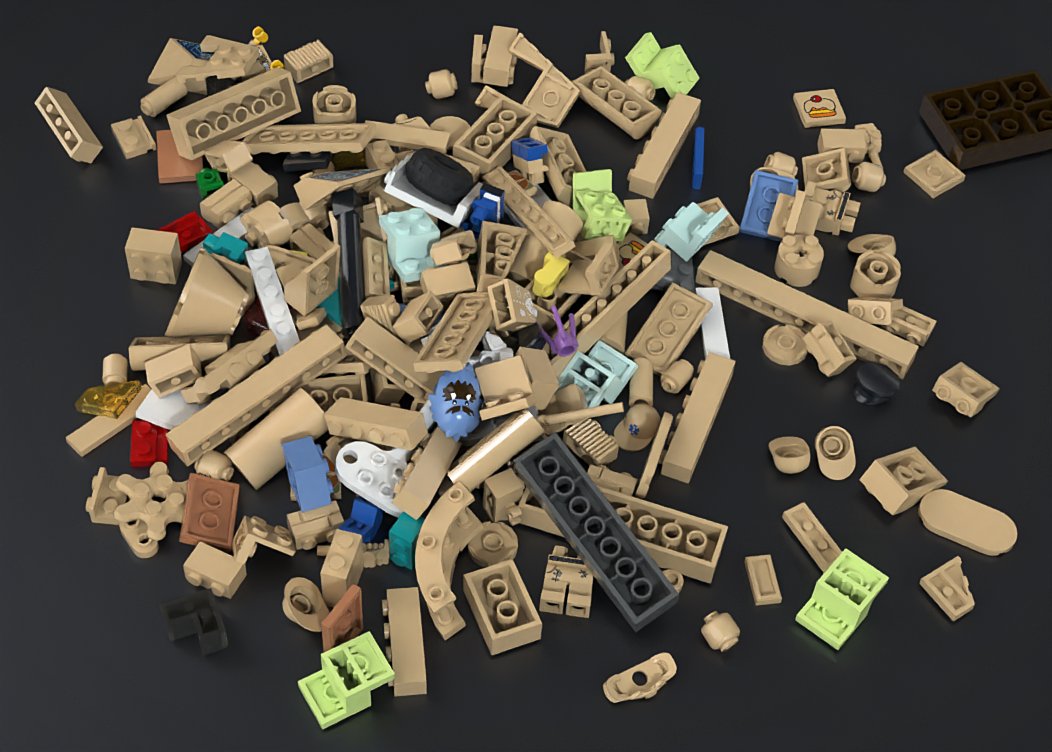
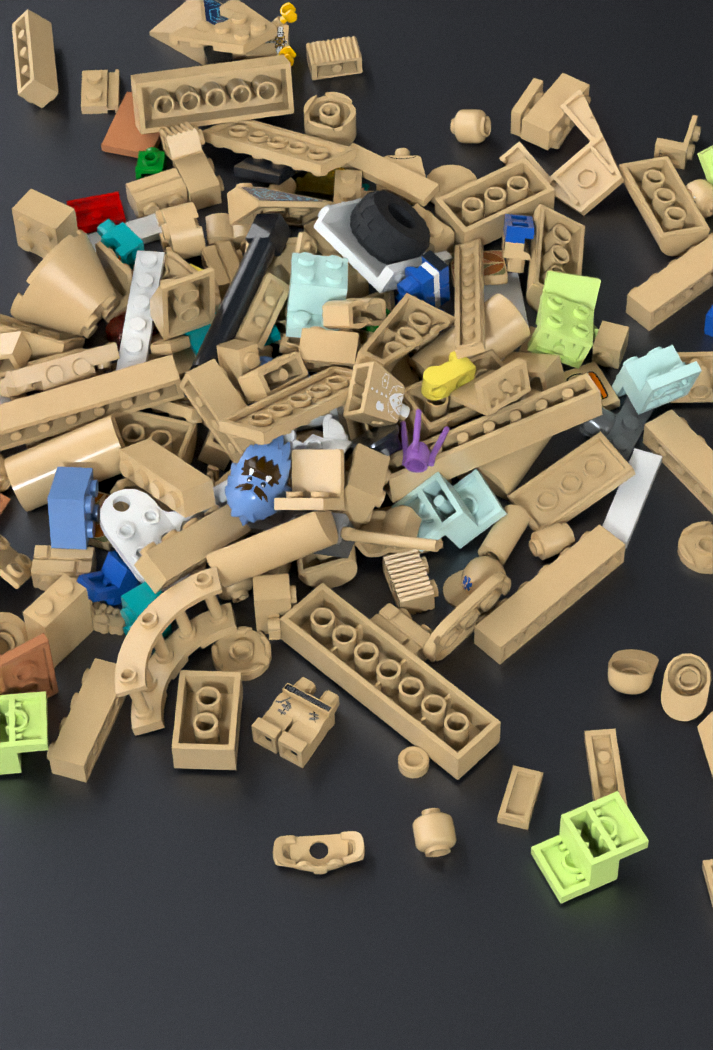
camera: 30 degrees right, 0 degrees up
tan brick [141,76,187,117] -> none
dark grey brick [513,432,679,632] -> none

